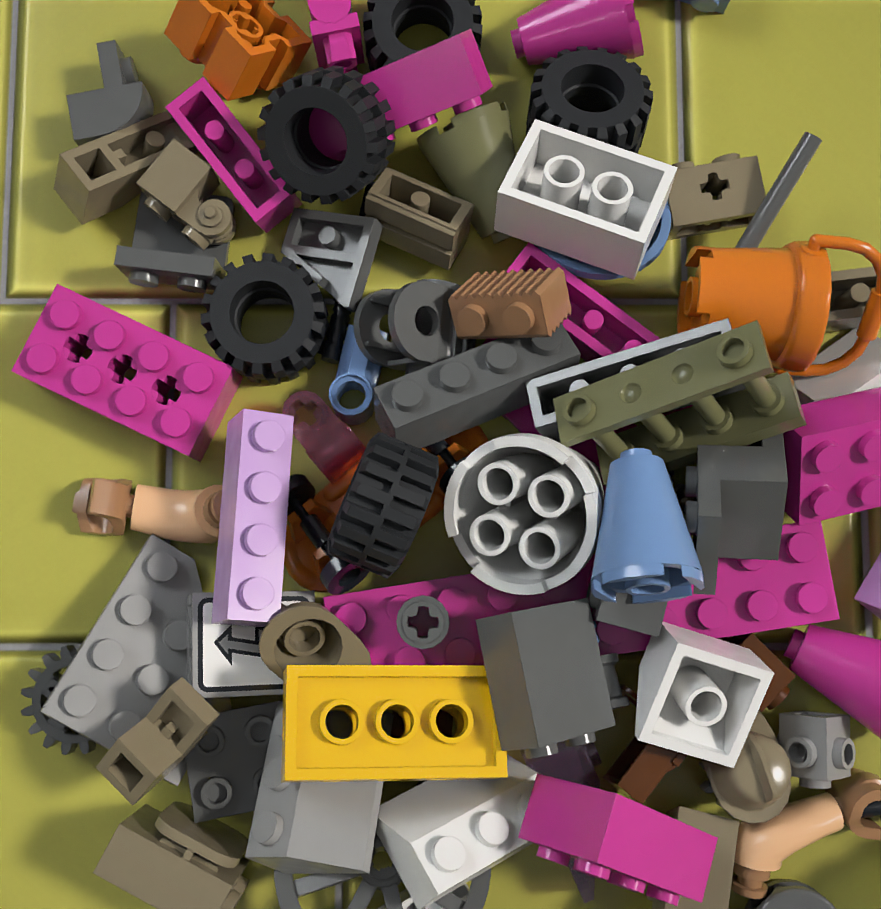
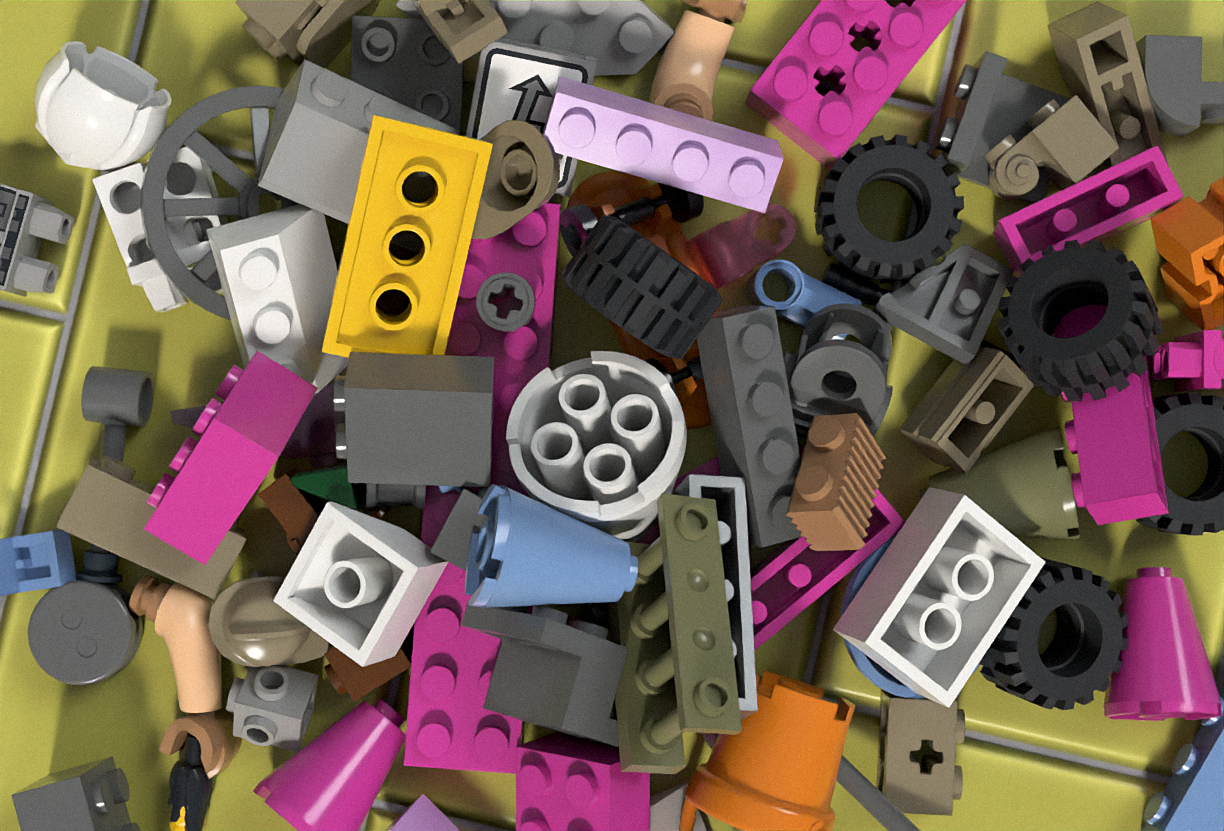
camera: 105 degrees right, 5 degrees up
none -> dark green slope [291,465,372,510]

